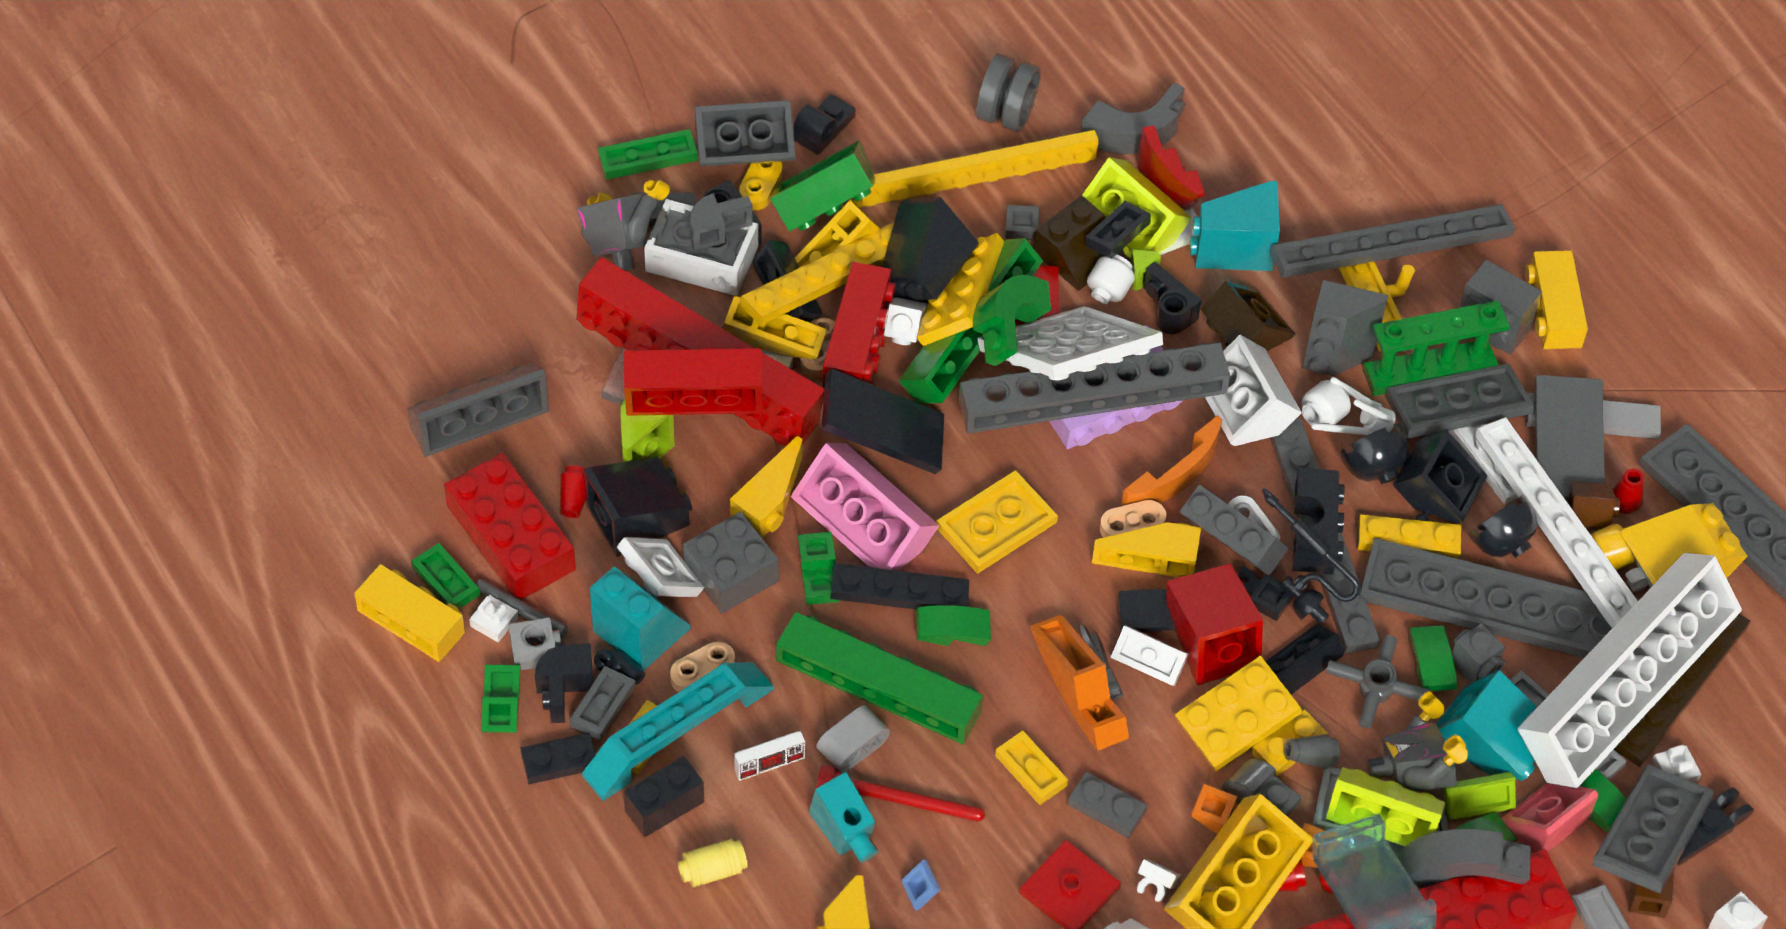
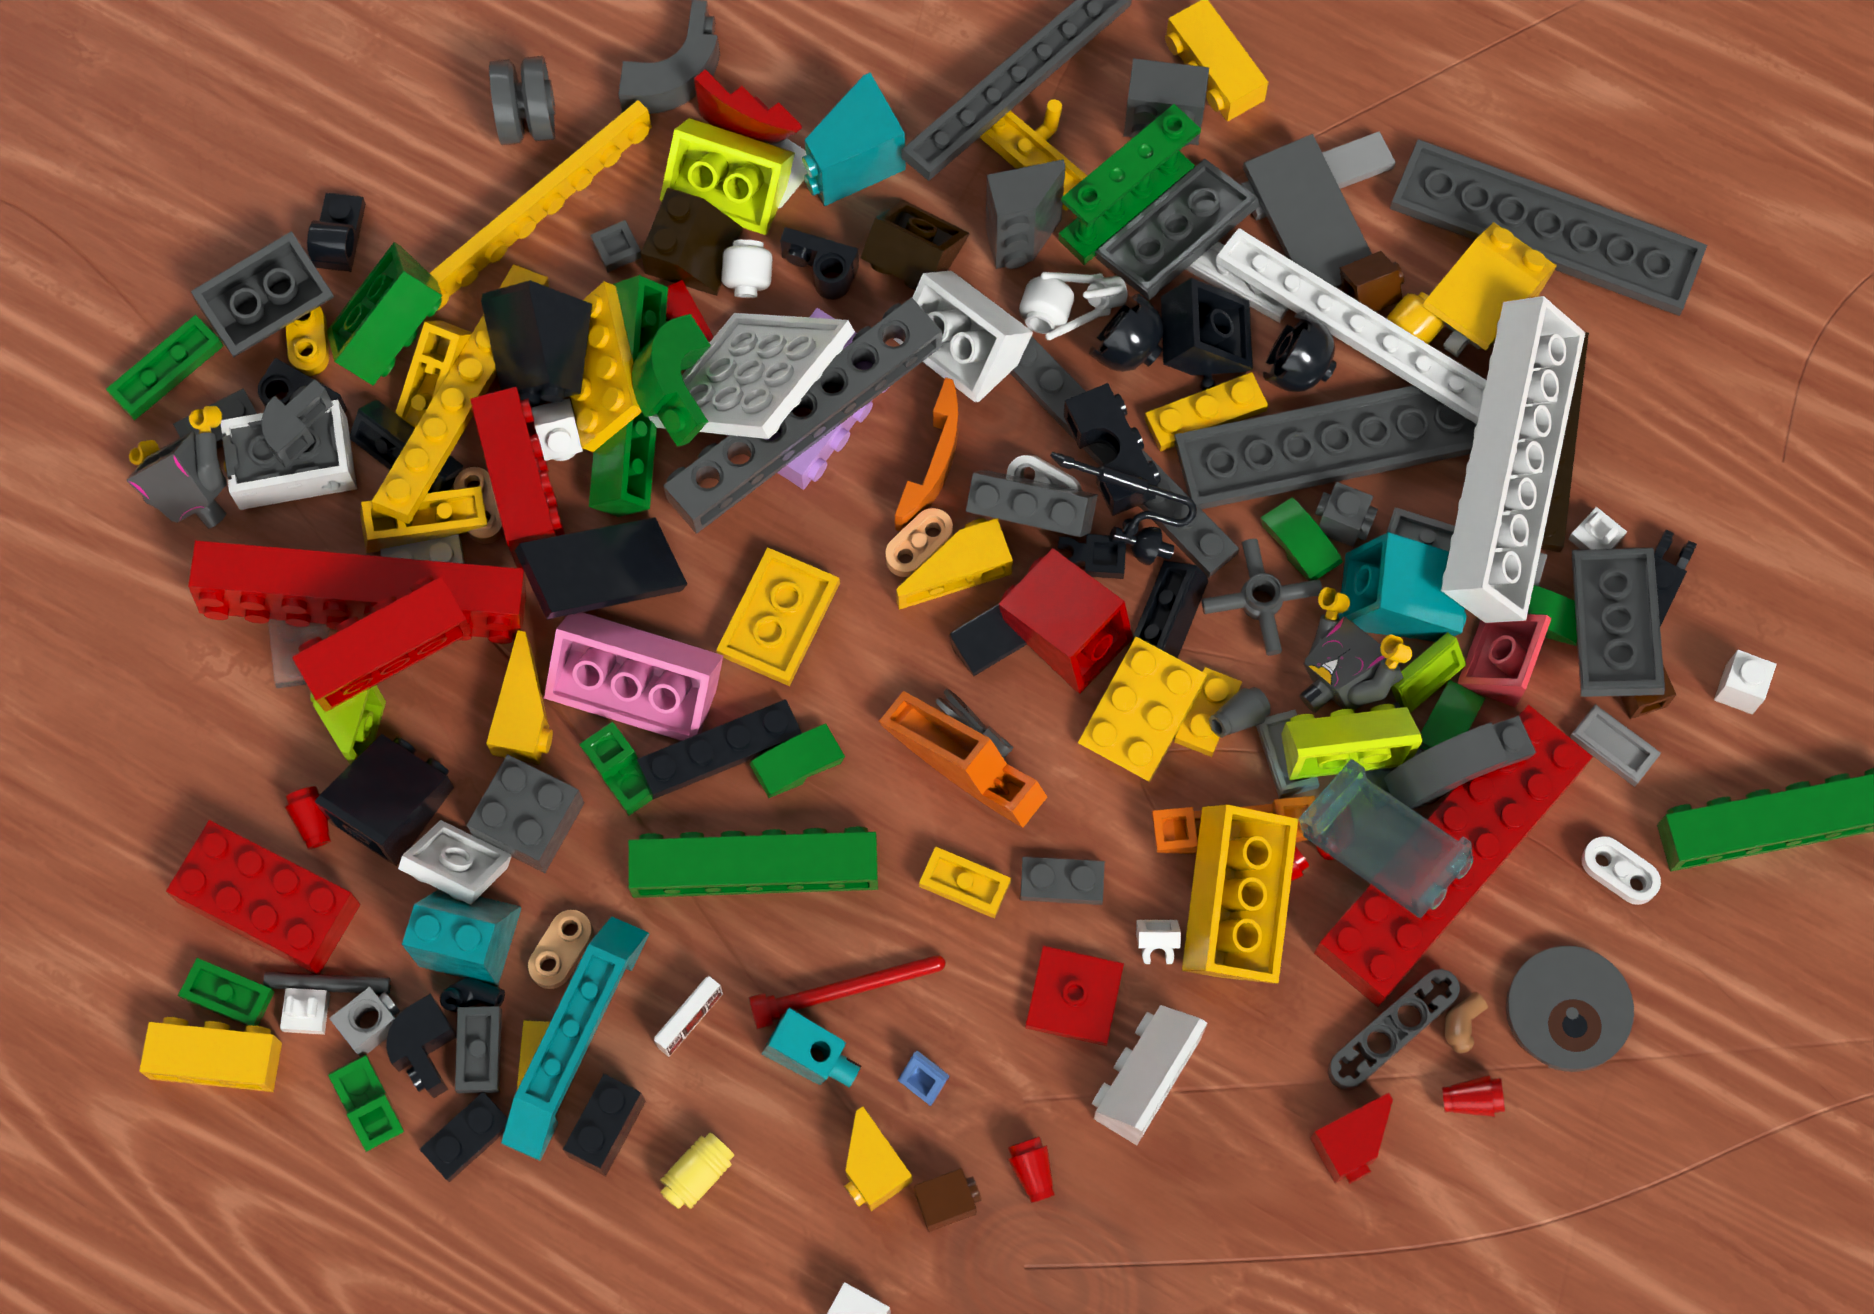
camera: 25 degrees left, 15 degrees up
dark grey slope [407,363,549,457] -> none
light grey beam [816,705,890,773] -> none
black plate [1086,201,1151,259] -> none
white plate [1111,625,1189,686] -> none
lime slope [1131,249,1161,291] -> none
dark grey brick [1221,759,1302,817] -> none
red cone [1613,469,1644,514] -> none

